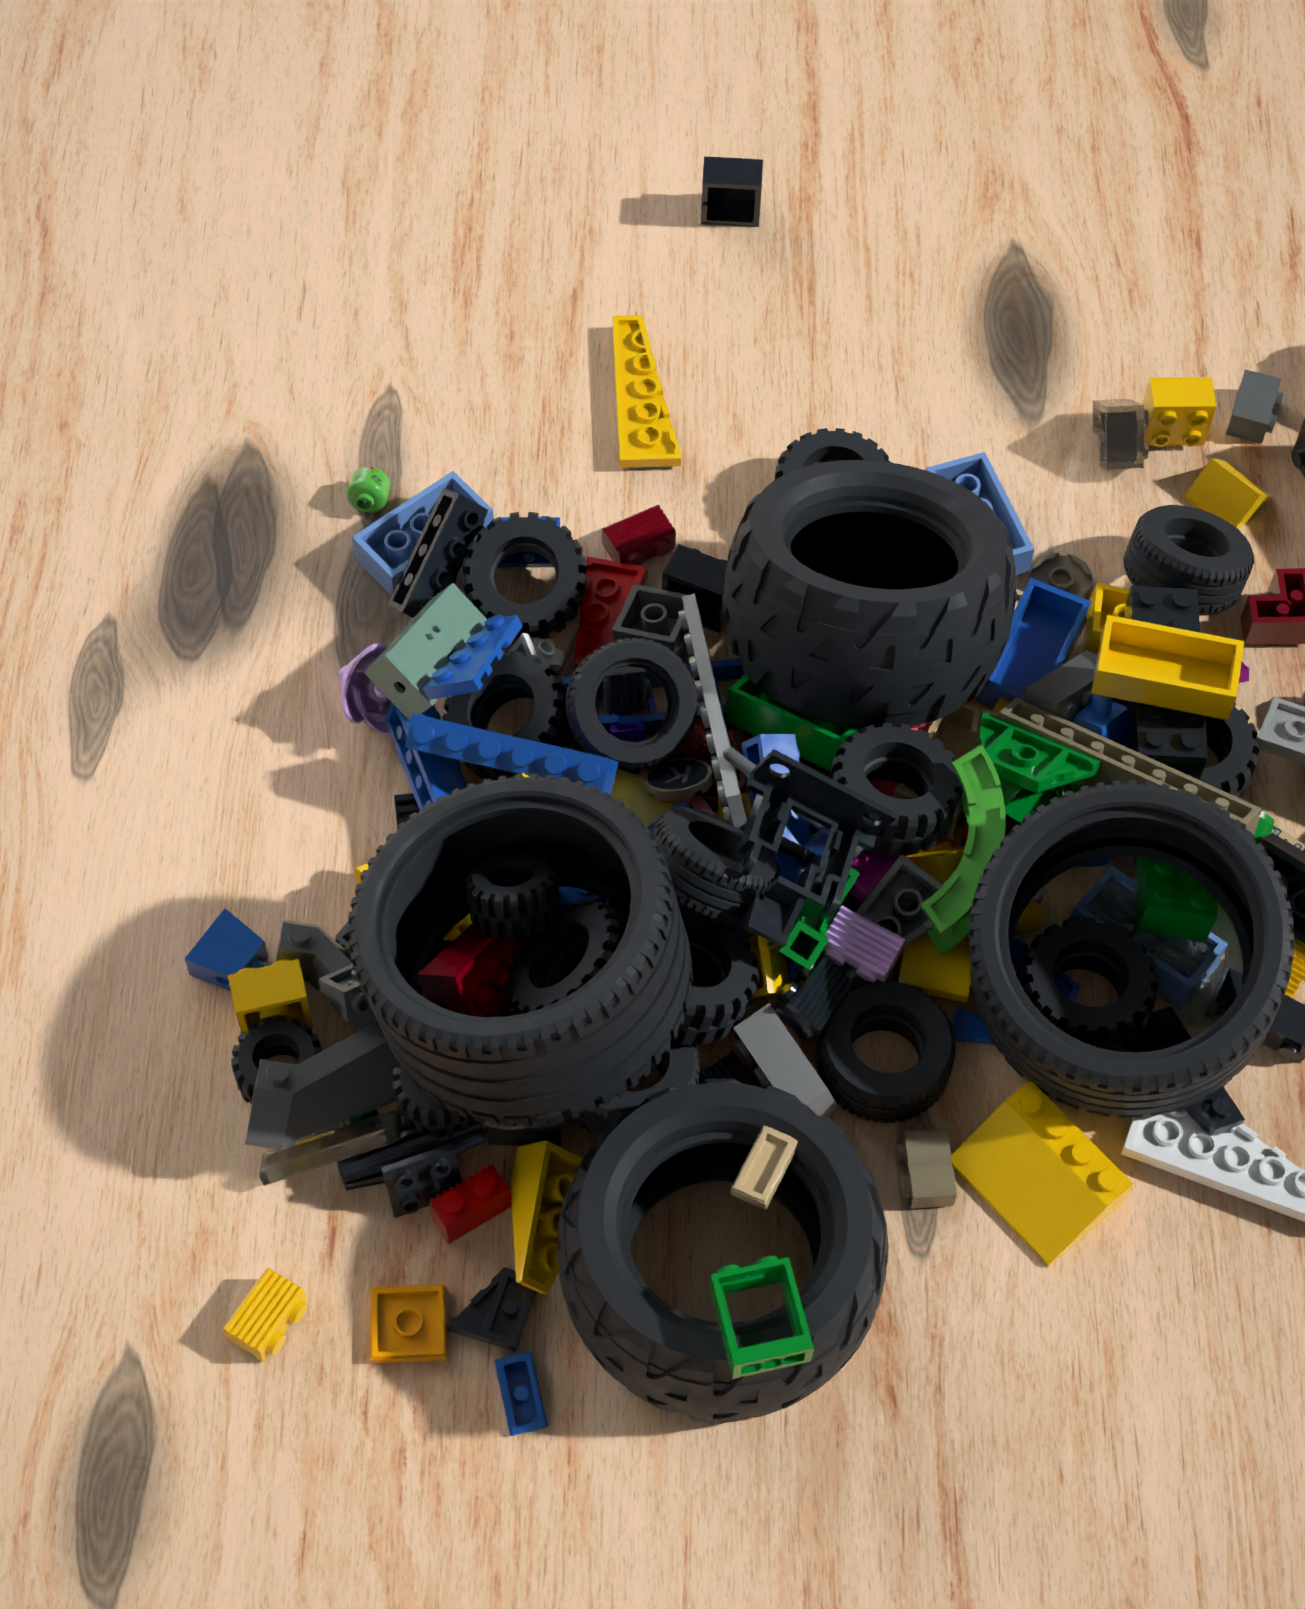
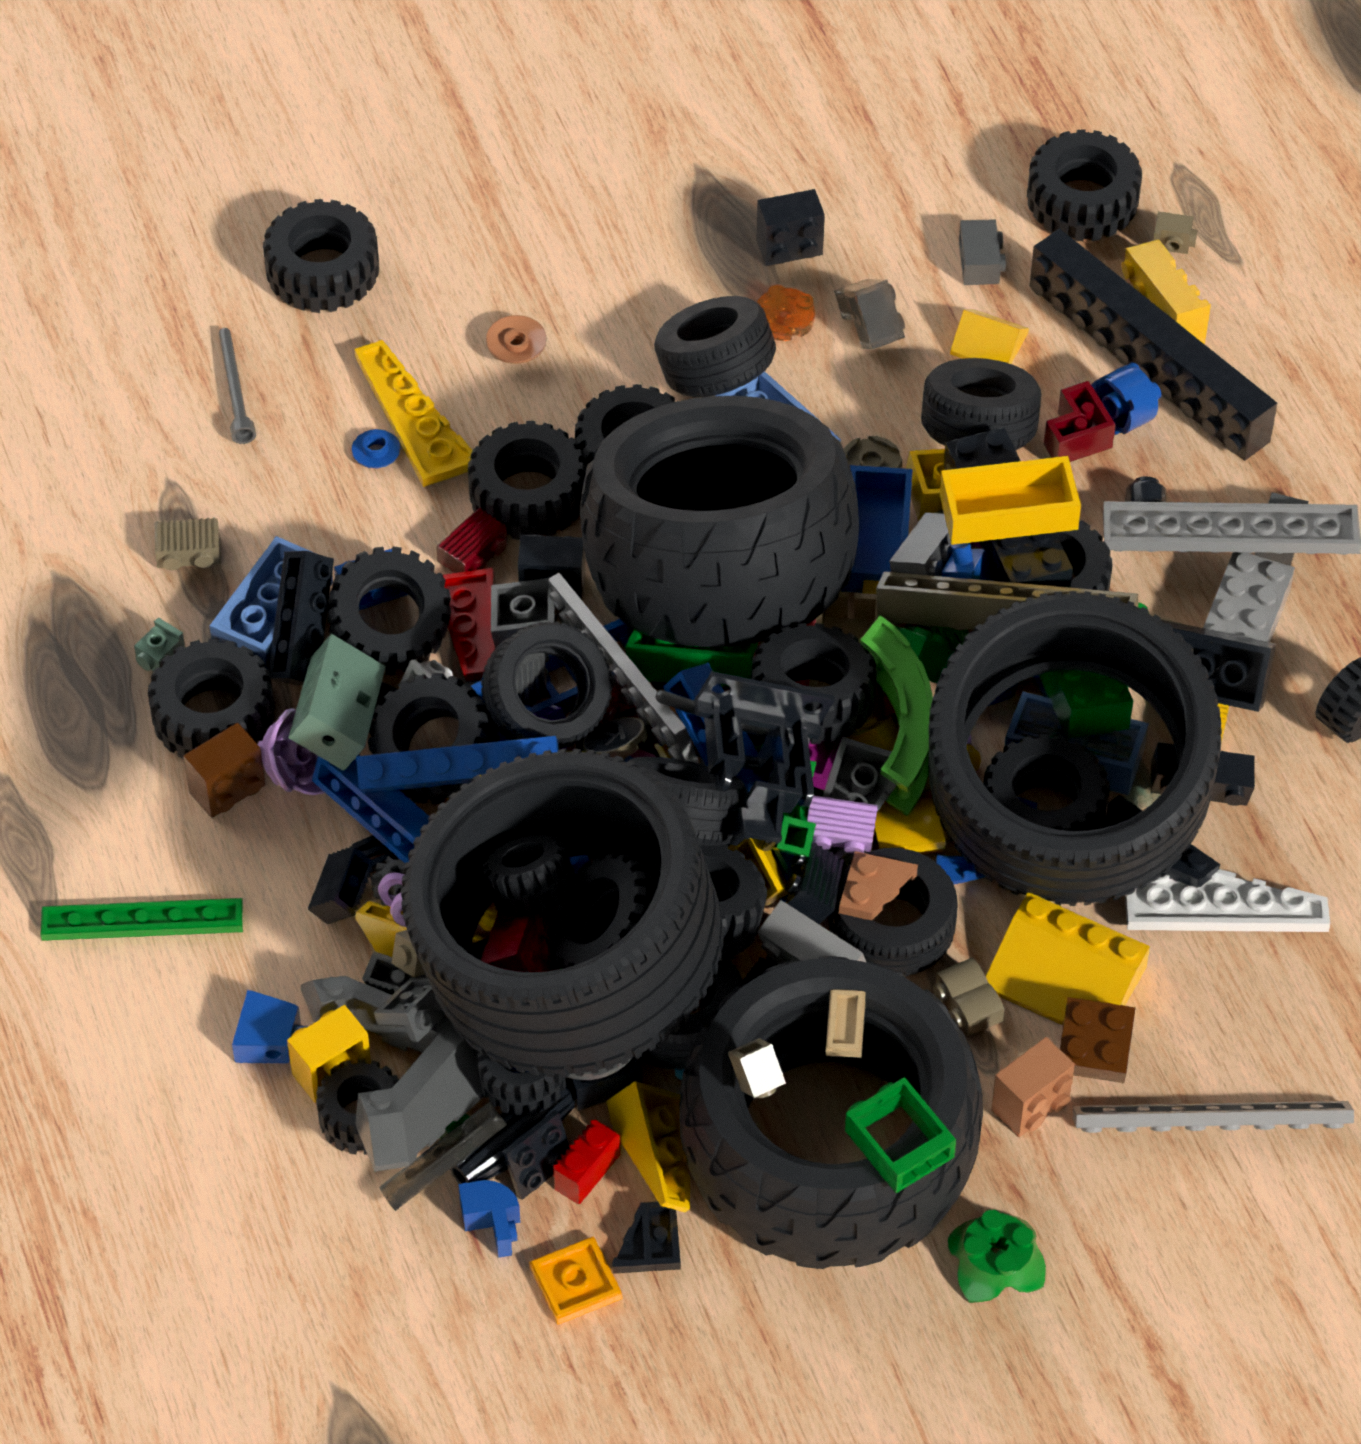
camera: 20 degrees left, 5 degrees down
yellow brick [223,1267,308,1362] -> none
bright green head [346,467,391,513] -> none
blue wing [422,614,522,700] -> none
blue slope [494,1351,548,1436] -> none
black piece [701,156,763,227] -> none
green wing [978,712,1101,793] -> none
yellow brick [1139,377,1217,447] -> none
none -> green tile [40,898,243,941]
none -> sand green brick [134,617,185,671]
none -> black tyre [148,639,275,759]
none -> dark tan brick [154,517,221,570]
none -> reddish brown brick [183,722,265,818]
none -> dark grey piece [219,328,256,444]
none -> black tyre [263,199,379,313]
none -> black brick [308,846,375,924]
none -> blue piece [351,429,401,469]
none -> blue brick [458,1180,521,1258]
none -> black tyre [468,421,587,540]
none -> nougat dish [486,315,547,364]
none -> black tyre [654,296,776,397]
none -> brick [728,1038,786,1098]
none -> black brick [756,189,825,266]
none -> clear orange plate [757,285,815,341]
none -> nougat wing [839,851,918,920]
none -> green brick [948,1210,1046,1303]
none -> nougat brick [991,1037,1075,1137]
none -> reddish brown brick [1060,997,1136,1083]
none -> light grey plate [1073,1101,1354,1133]

